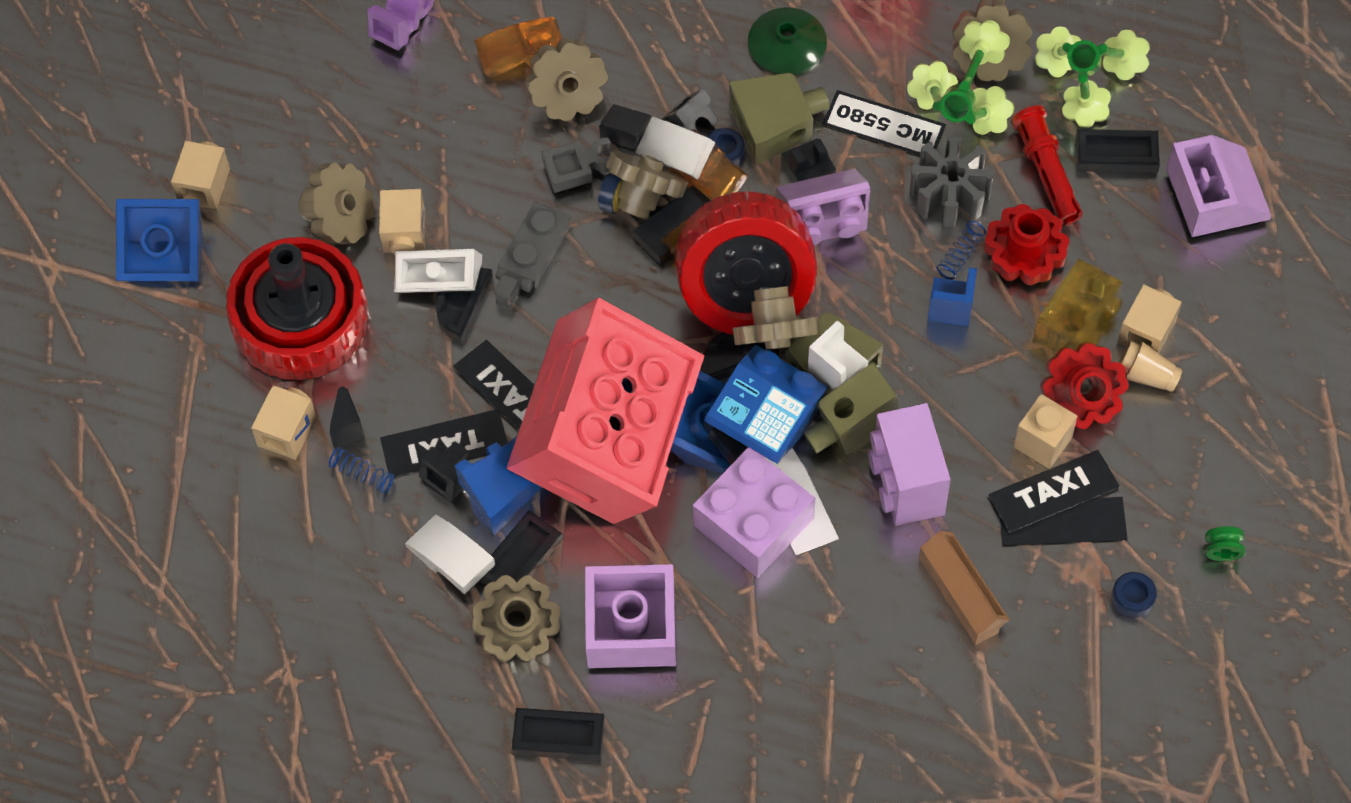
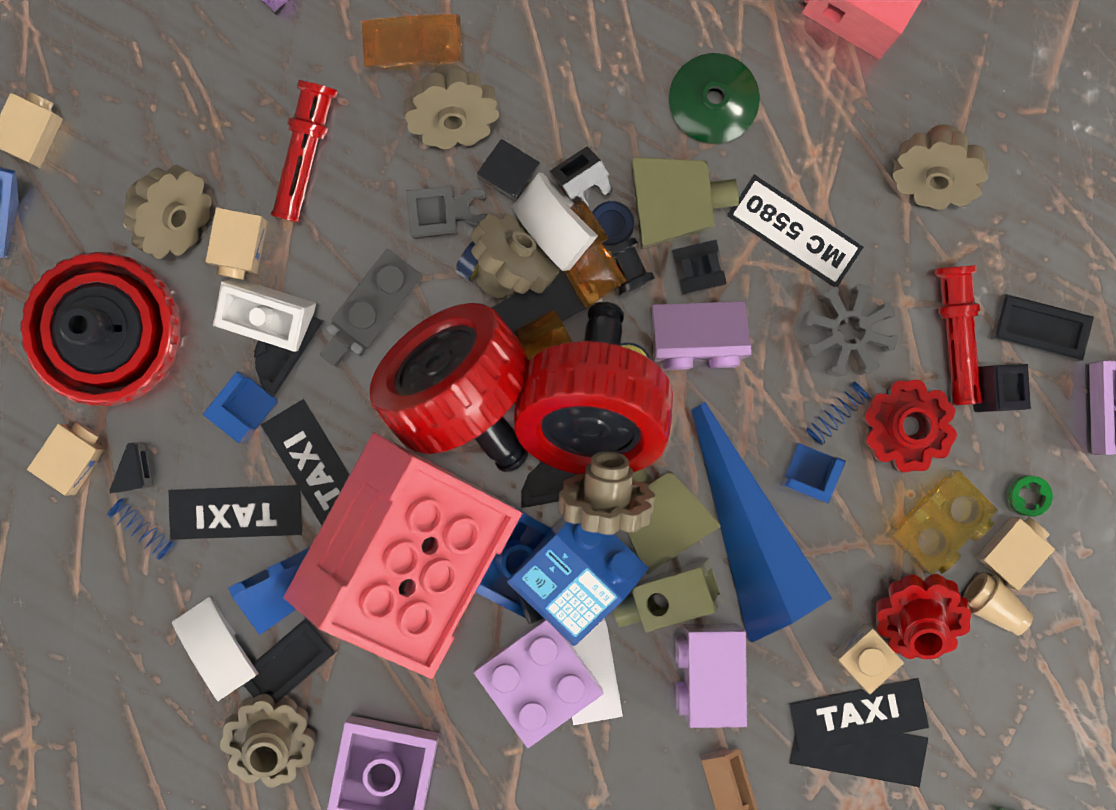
camera: 10 degrees right, 25 degrees up
black tile [419,441,469,502] -> none
white panel [808,321,869,391] -> none
yellowish green plant [907,20,1014,135] -> none
yellowish green plant [1035,26,1150,129] -> none
none -> blue panel [202,371,278,444]
none -> red pin [270,80,338,223]
none -> red wheel [369,303,529,472]
none -> black bush [599,237,655,296]
none -> blue wedge [691,402,832,643]
none -> black slope [973,364,1031,413]
none -> green bush [1007,475,1053,517]

